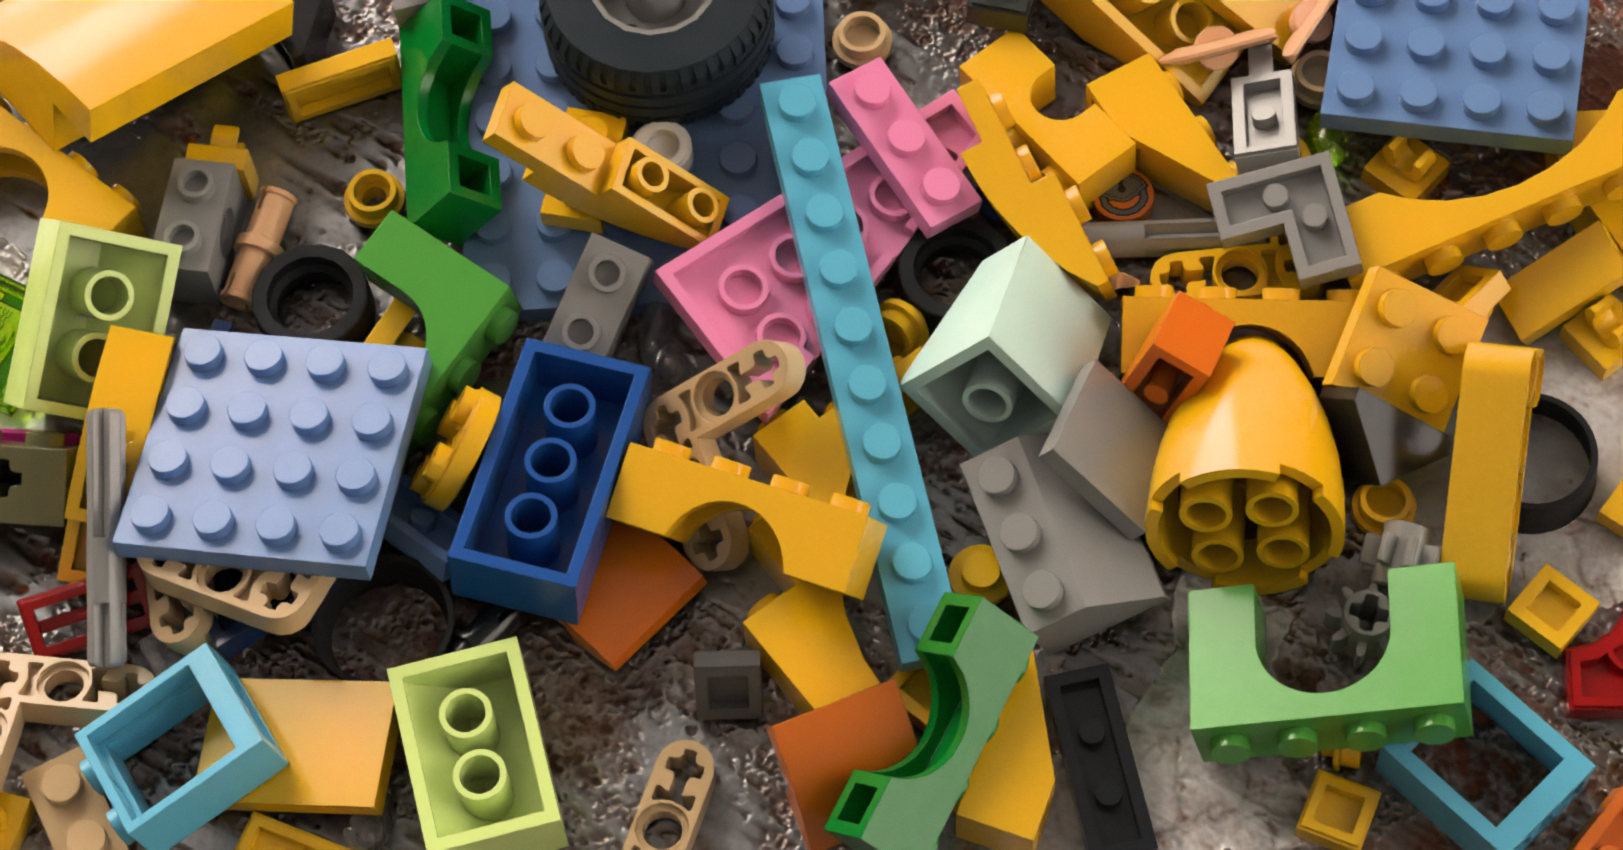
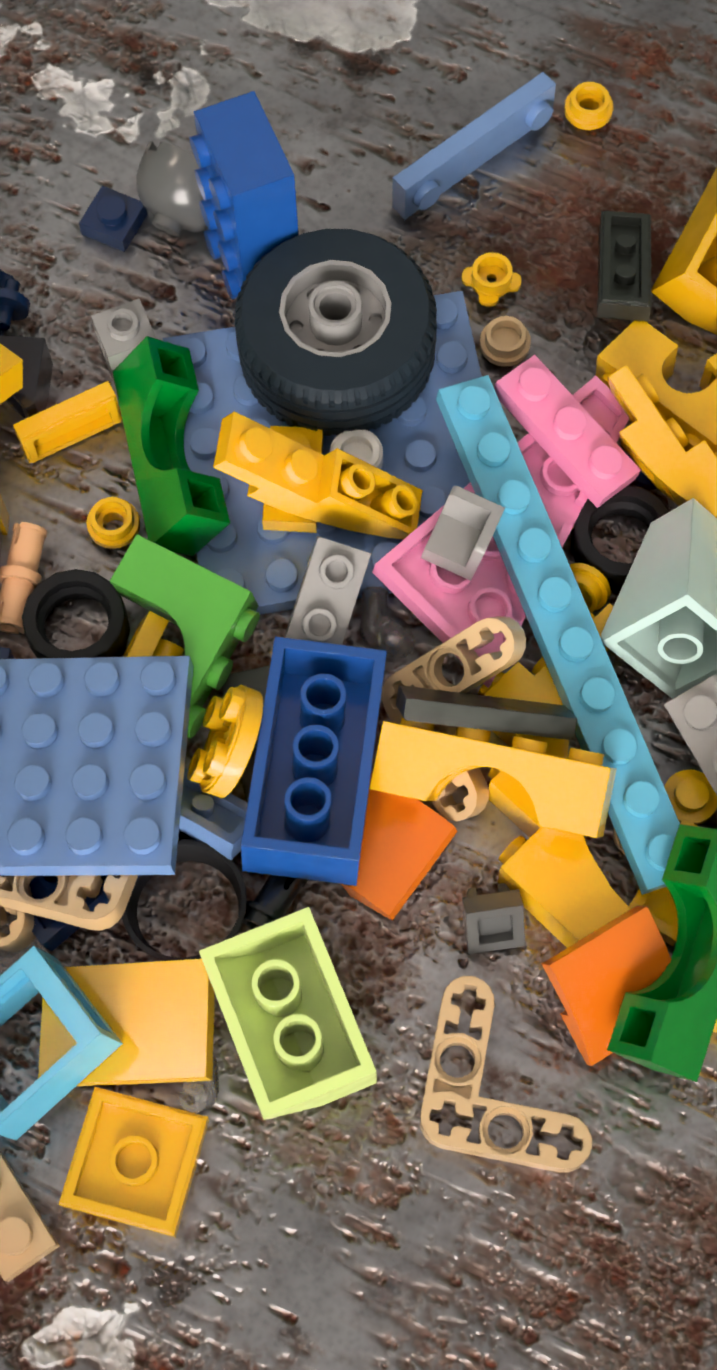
camera: 10 degrees left, 5 degrees up
none -> pearl dark grey tile [396,685,577,740]
none -> light grey panel [421,486,505,581]

